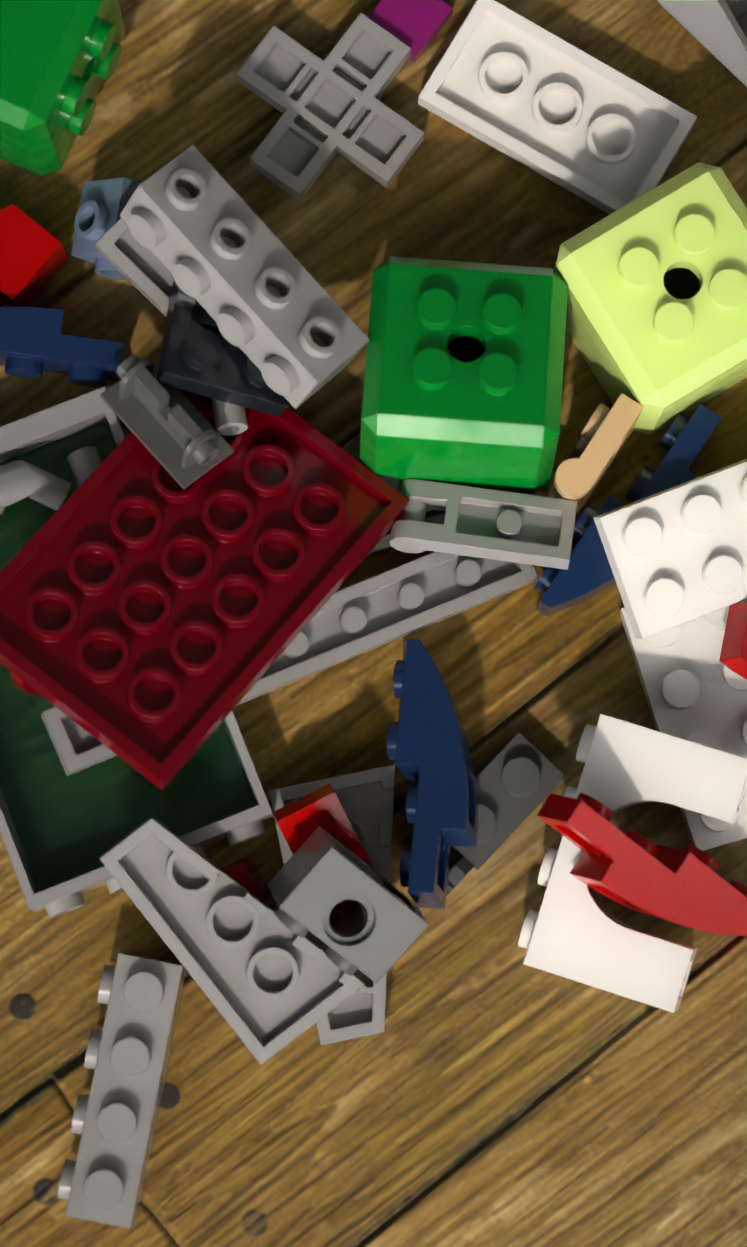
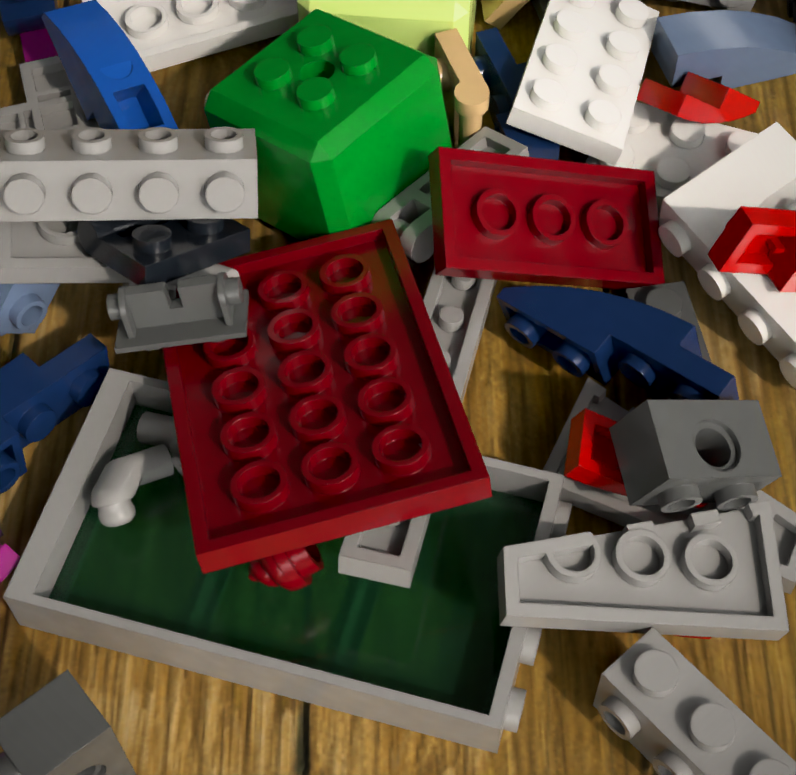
camera: 50 degrees left, 25 degrees down
none -> blue slope [41,0,179,129]
none -> dark red plate [428,146,665,290]

